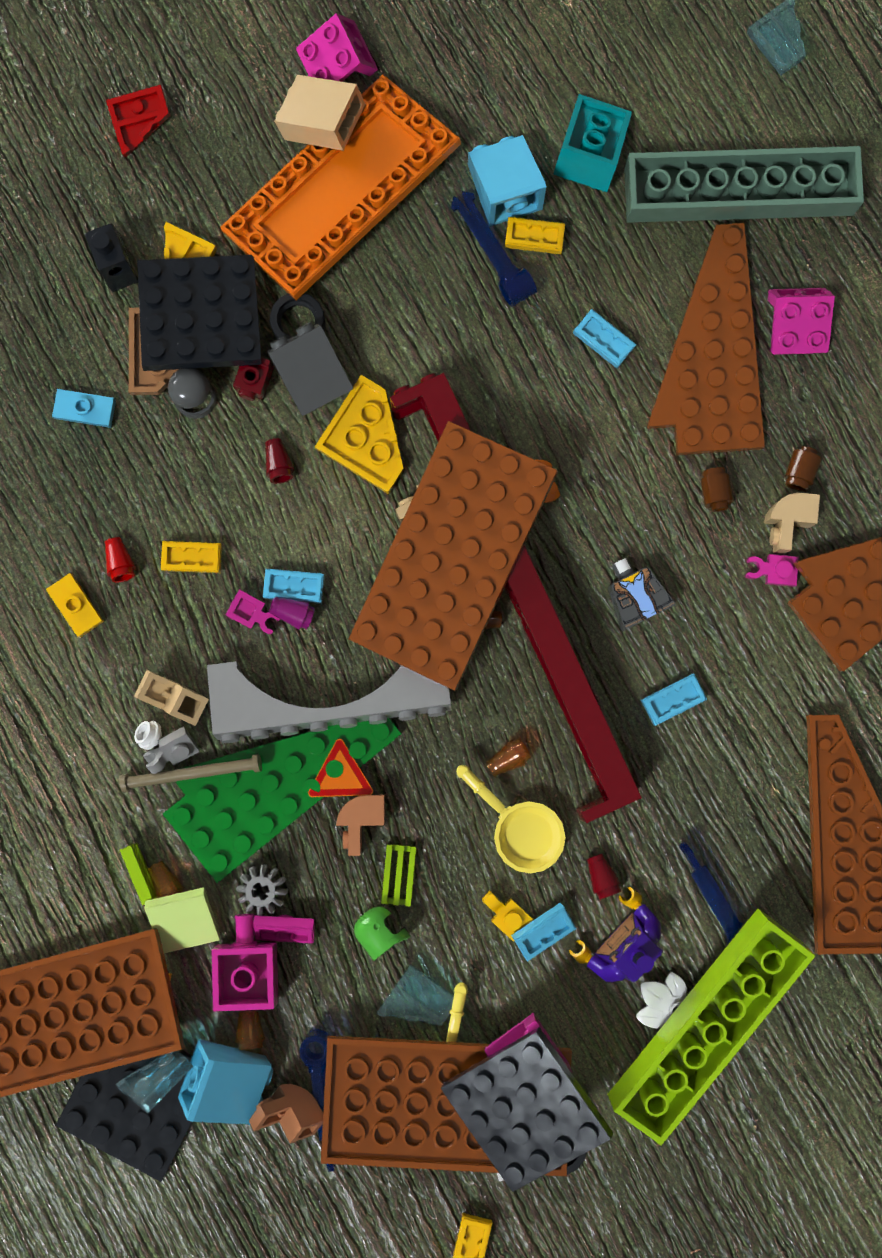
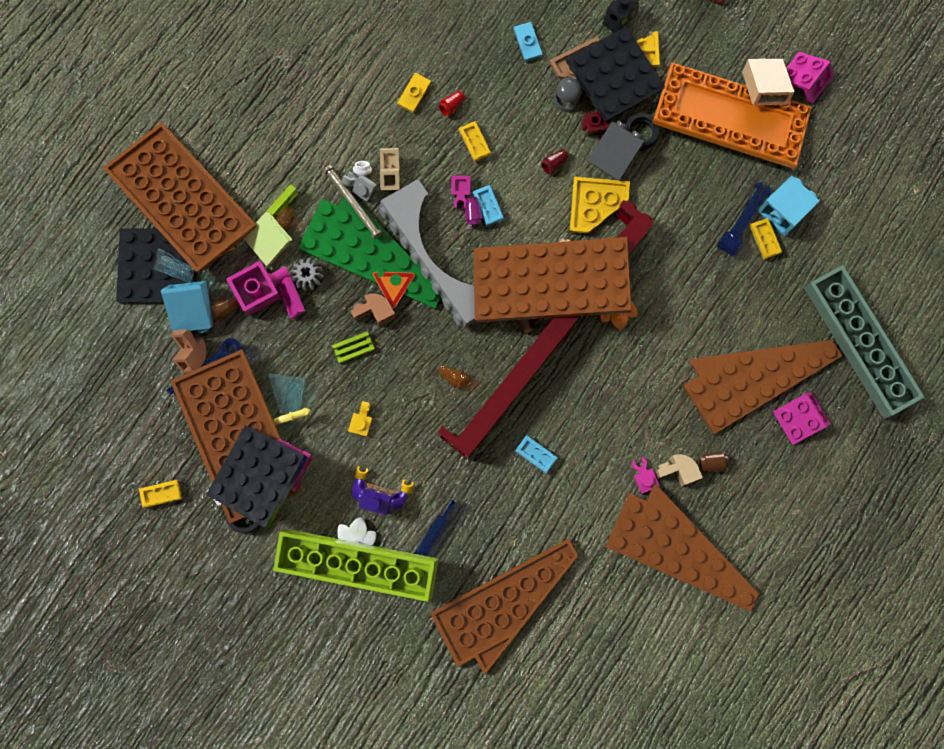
camera: 60 degrees right, 5 degrees down
bright green helmet [354,906,411,961] -> none
light yellow piece [456,765,566,874] -> none
medium azure plate [511,902,577,962] -> none
teal slope [553,94,632,192] -> none
medium azure plate [573,309,636,369] -> none
dark red cone [587,853,621,900] -> none
torso [608,558,676,632] -> none
reddish brown brick [700,467,734,512] -> none

